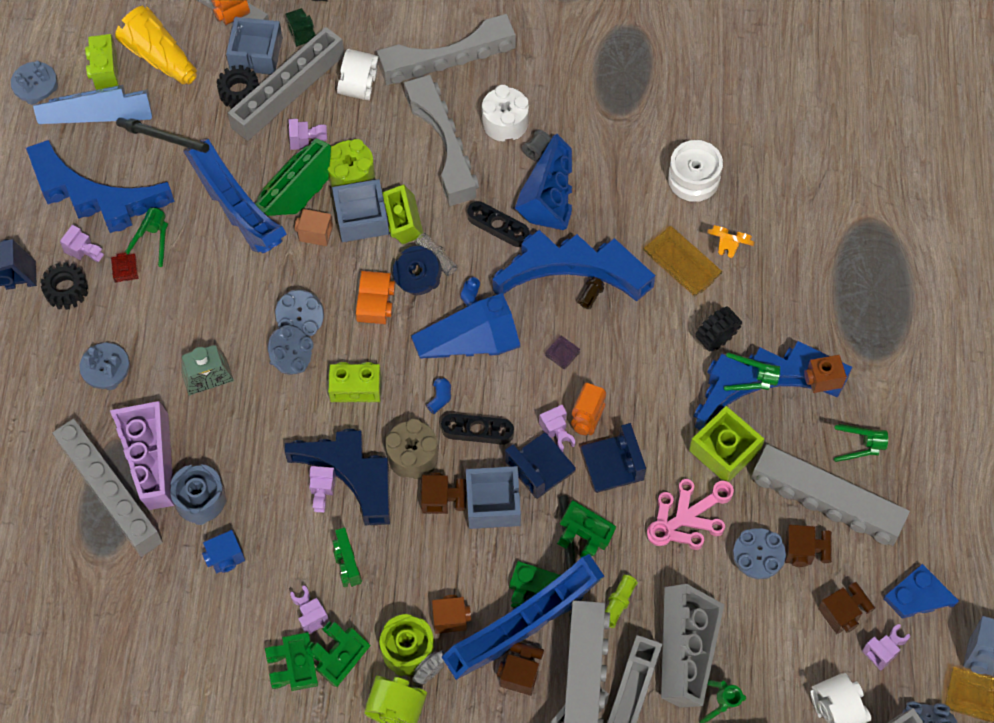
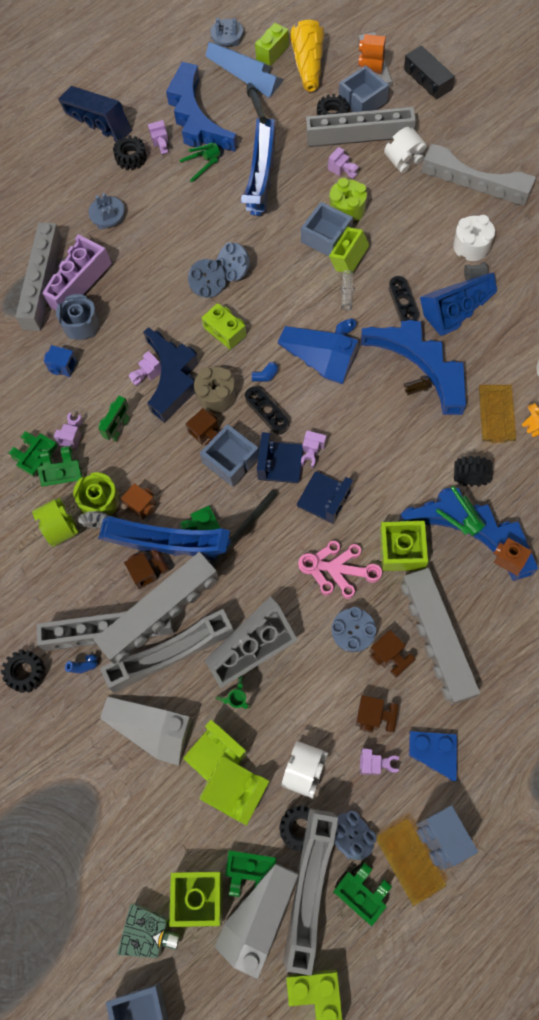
camera: 50 degrees right, 5 degrees up
clear red tile [111,253,139,283] -> none
sand green torso [181,345,234,396] -> none
green wedge [255,138,331,216] -> none
clear green brick [285,8,316,47] -> none
nougat brick [295,209,333,246] -> none
orange brick [356,271,395,324] -> none
dark blue plate [393,246,442,295] -> none
light grey arch [404,75,479,206] -> none
clear purple tile [545,335,580,370] -> none
green plate [557,500,617,558] -> none
orange brick [571,383,606,435] -> none
lime pin [605,574,638,628] -> none
green plant [834,424,888,462] -> none

